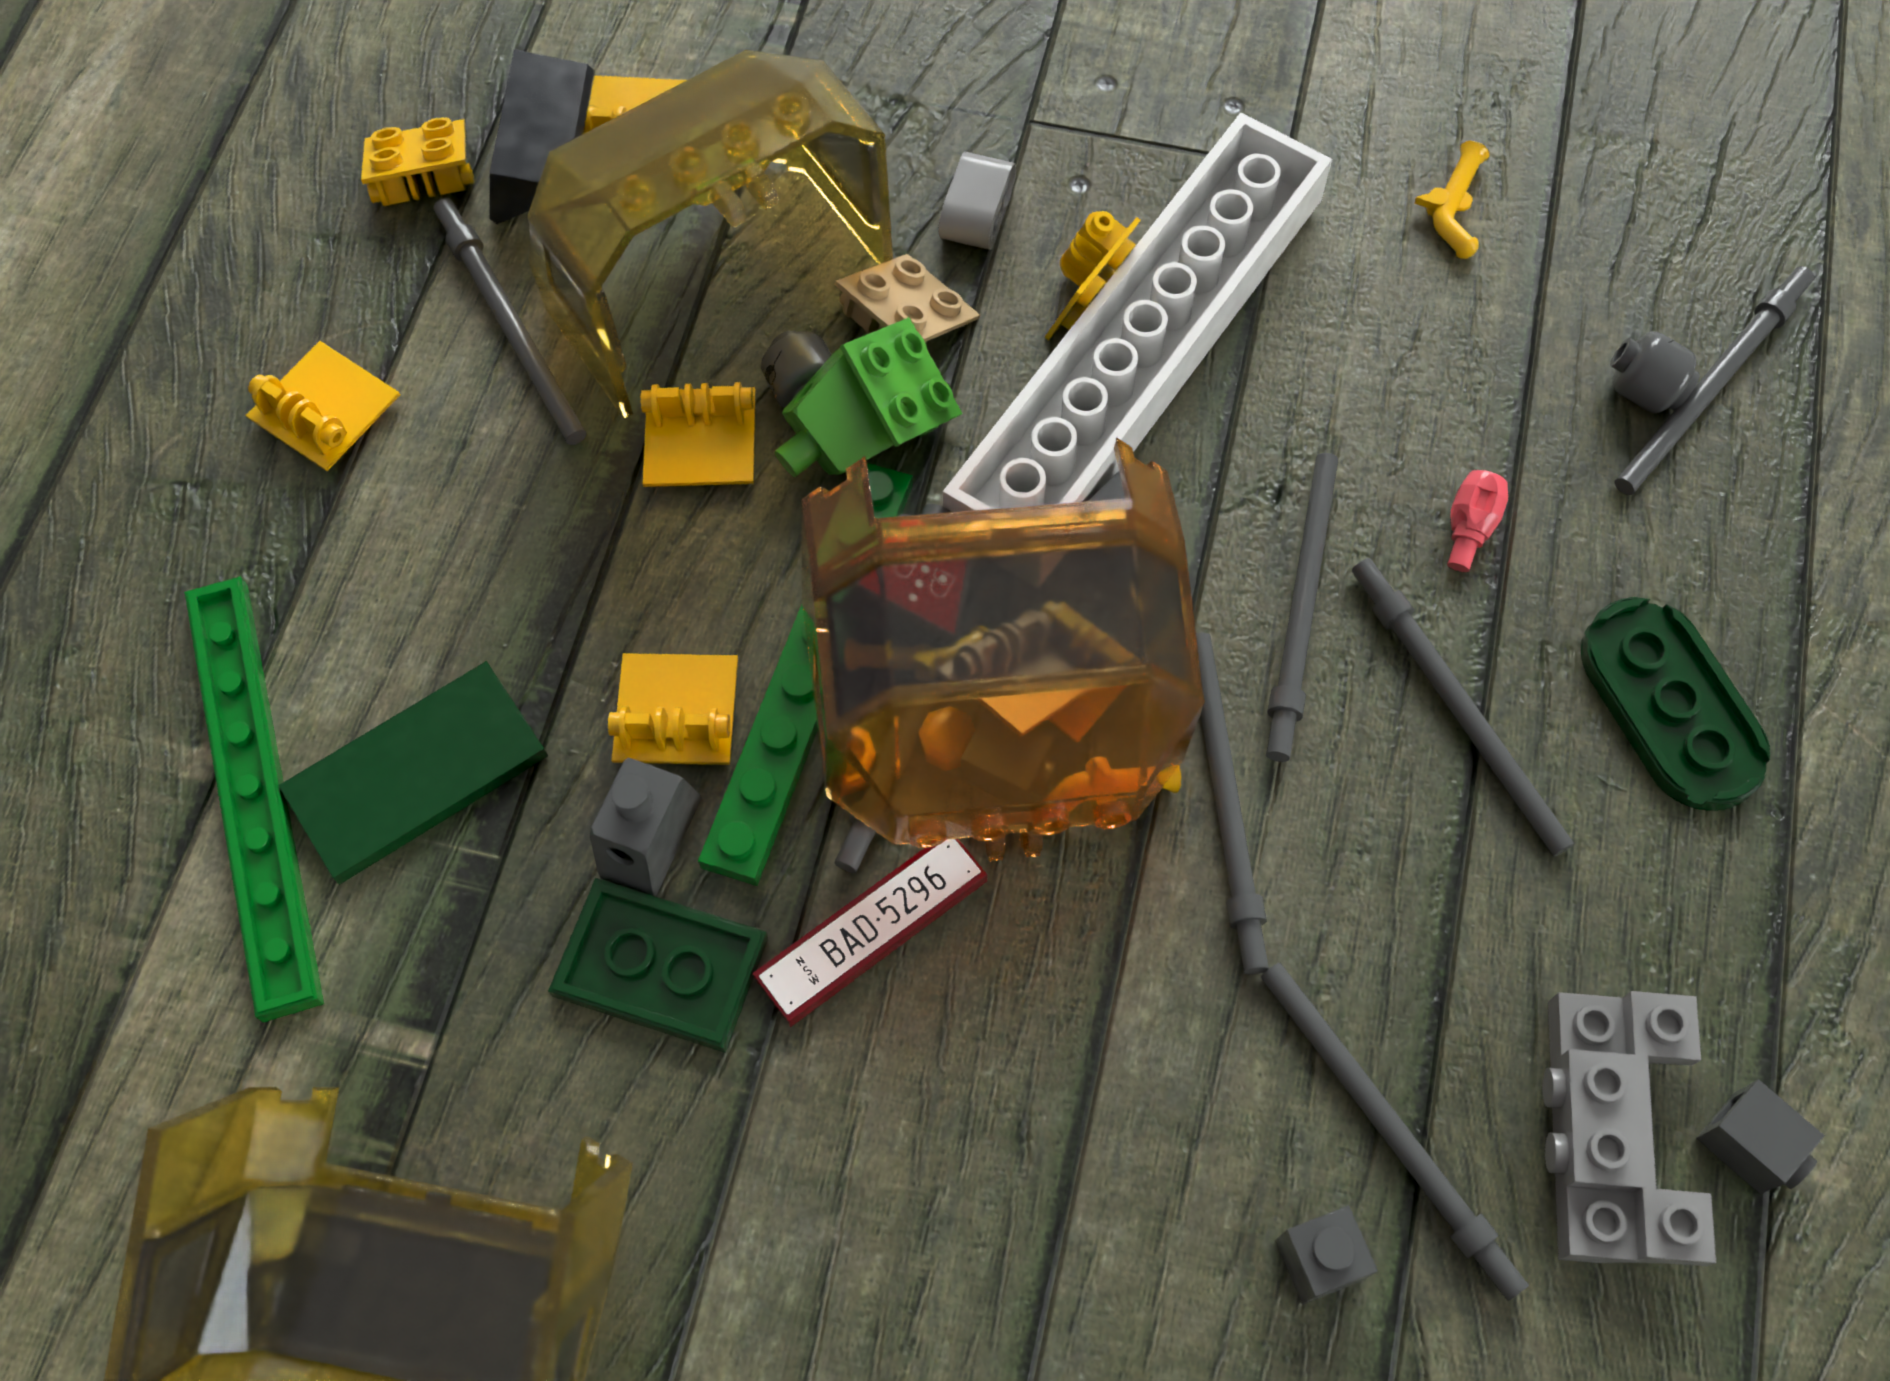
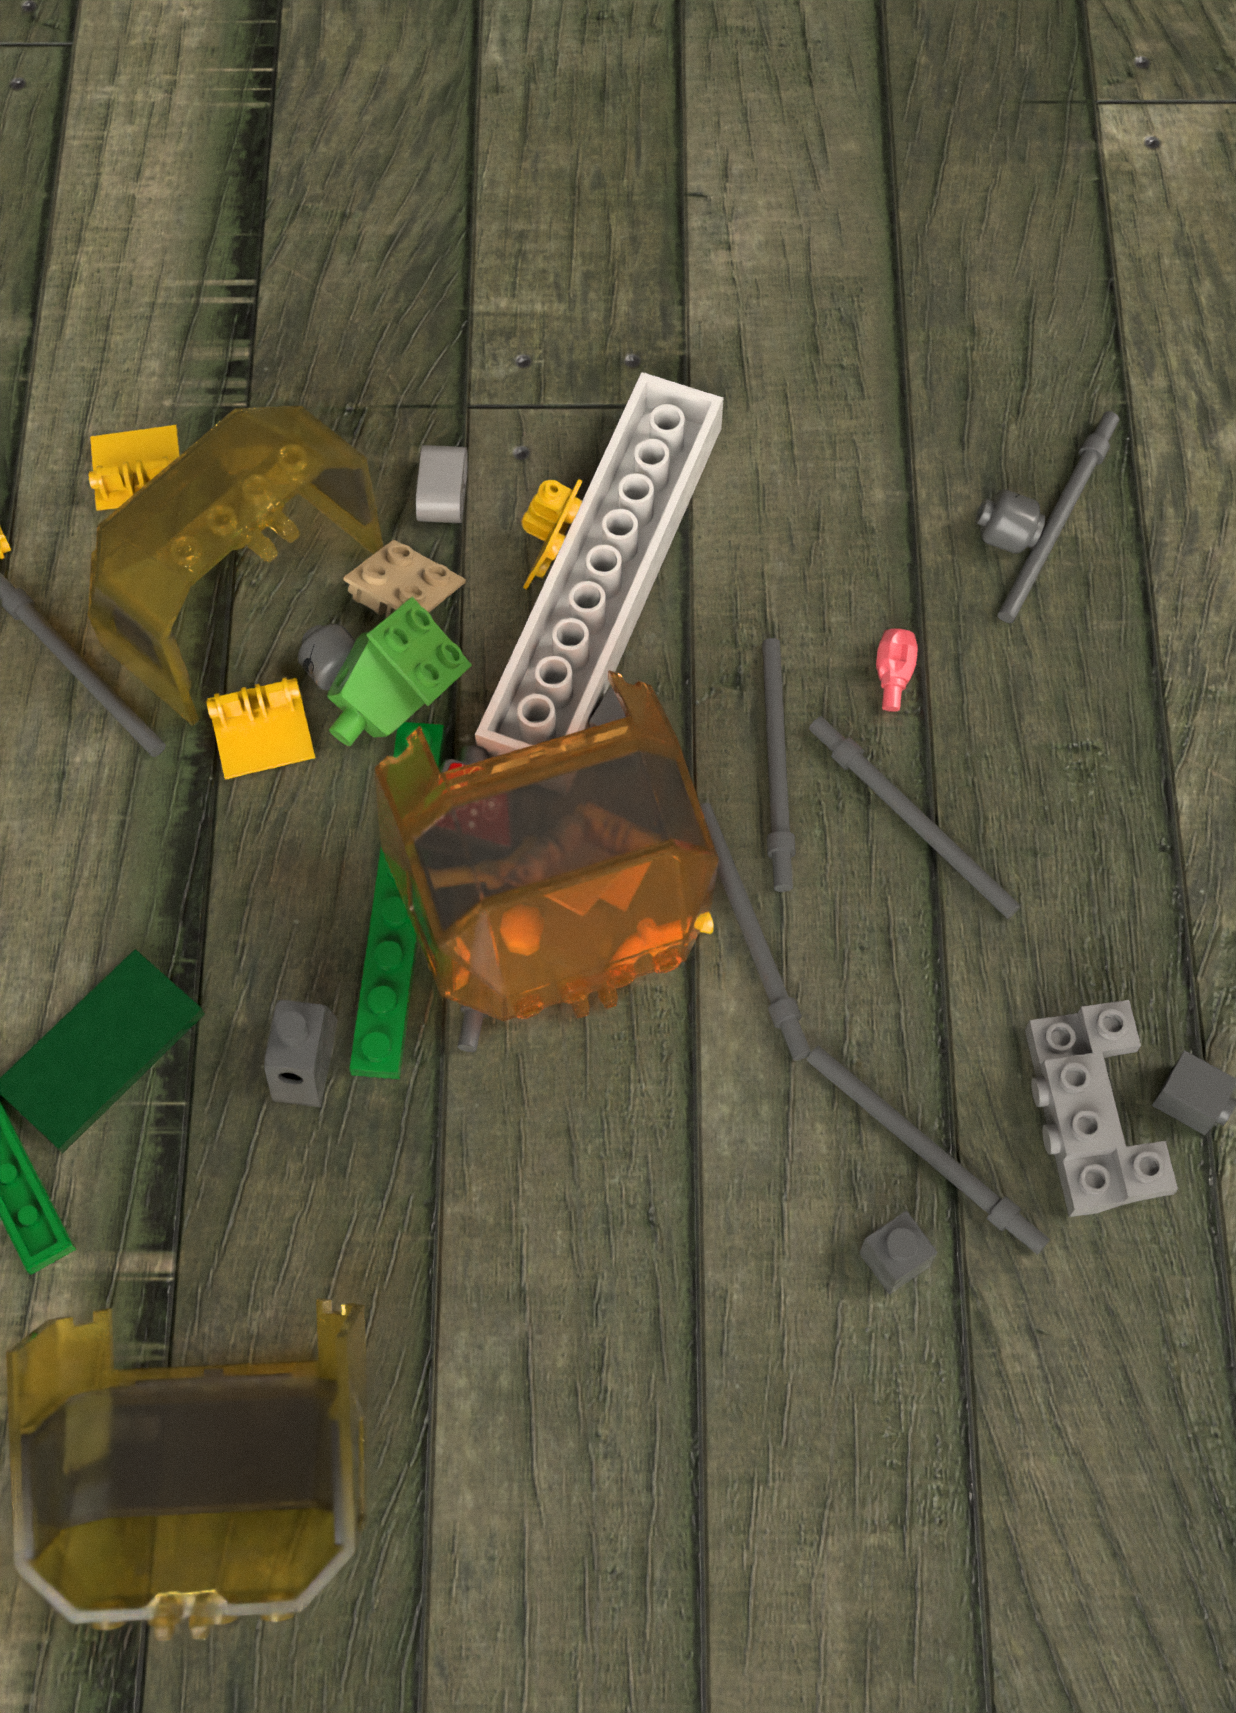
camera: 15 degrees left, 0 degrees up
black slope [489,49,594,224] -> none
dark green tile [548,878,769,1053] -> none
yellow hinge [608,653,738,765] -> none
white tile [753,829,988,1027] -> none
yellow piece [1414,141,1489,259] -> none
dark green tile [1581,597,1770,811] -> none

